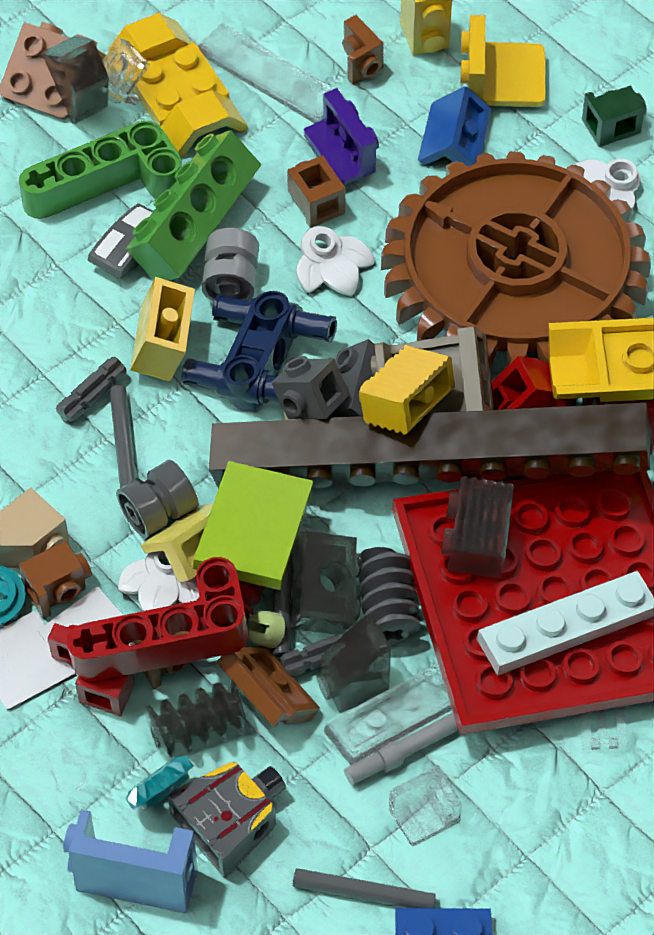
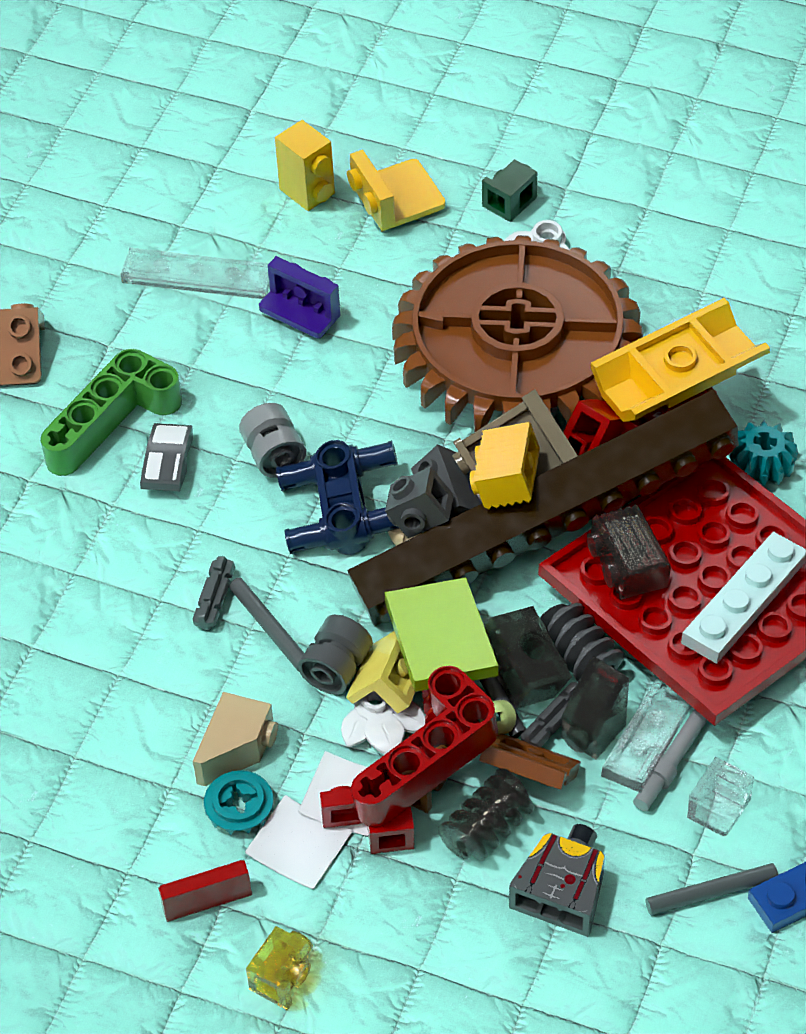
camera: 25 degrees left, 5 degrees down
dark orange brick [19,541,92,619] -> none
clear smoke slope [42,35,109,124] -> none
medium blue panel [63,810,198,913] -> none
clear bracket [92,38,150,105] -> none
yellow piece [109,12,248,157] -> none
bright green brick [125,130,262,280] -> none
teal gear [126,757,194,810] -> none
yellow brick [130,277,195,382] -> none
dark orange brick [287,155,346,228] -> none
white plate [296,226,375,297] -> none
dark orange bracket [342,15,384,85] -> none
blue panel [418,86,491,166] -> none

